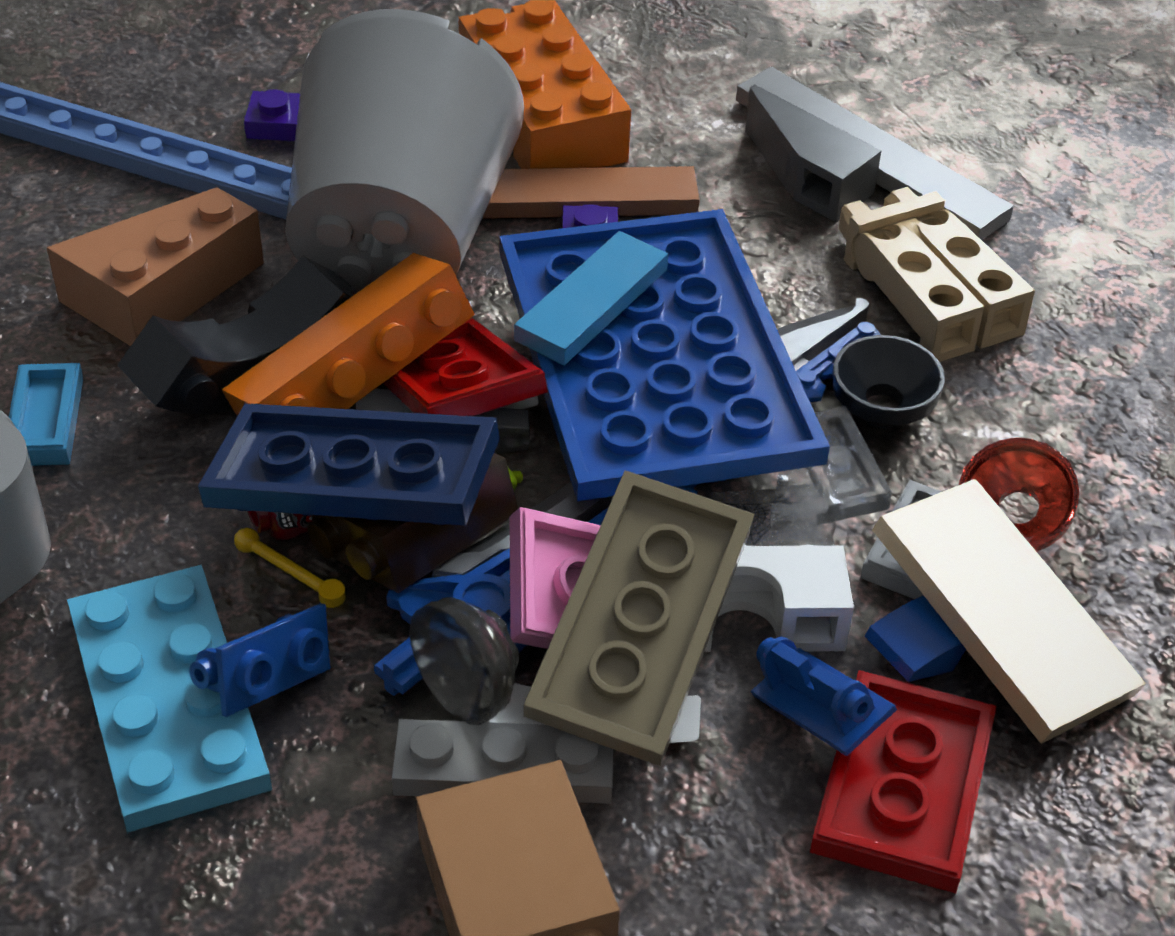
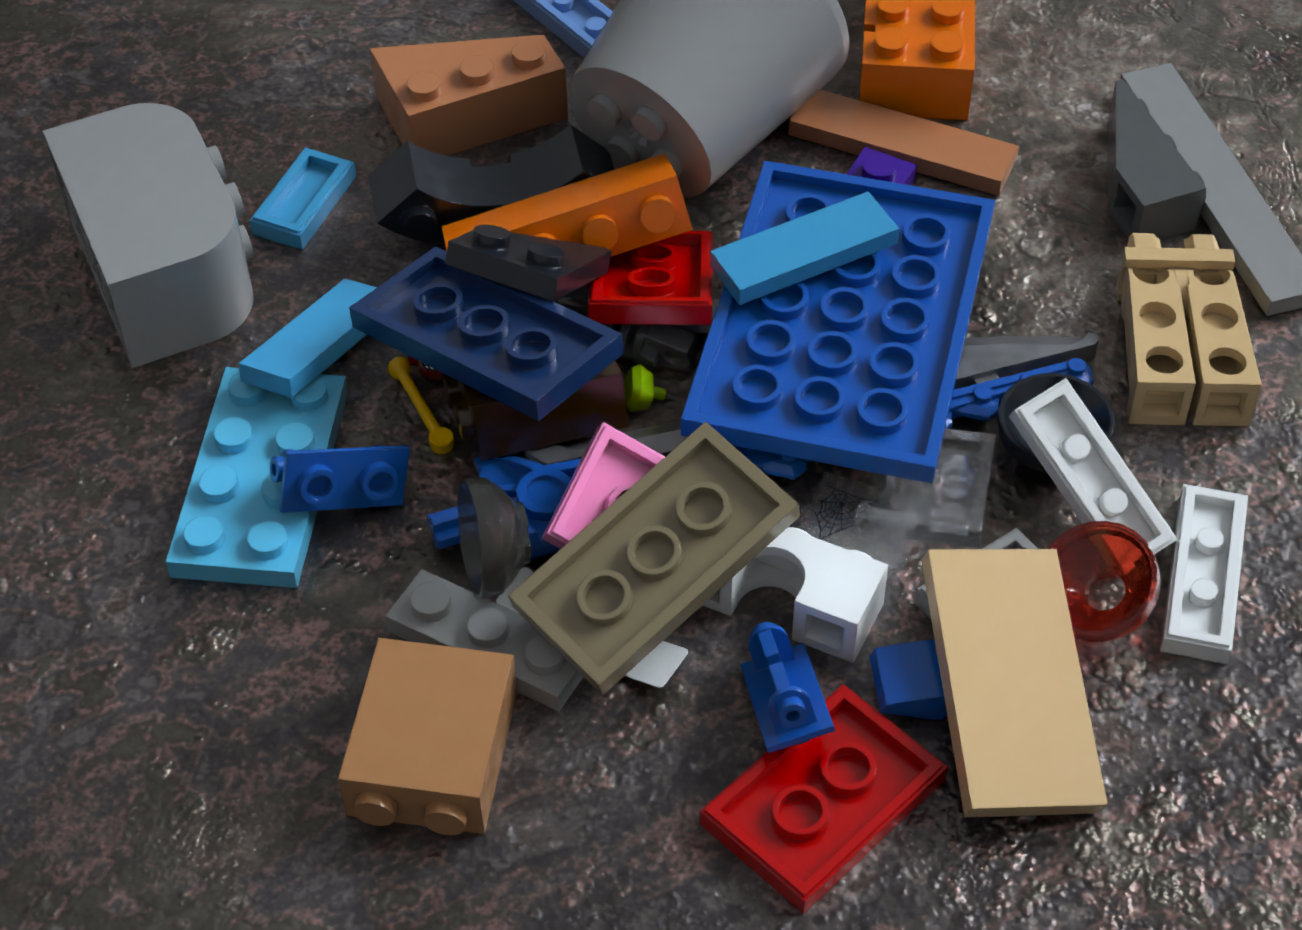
camera: 30 degrees right, 5 degrees up
none -> dark azure tile [238,278,377,398]
none -> black wing [445,225,612,302]
none -> white tile [1009,378,1177,577]
none -> white tile [1160,484,1248,664]

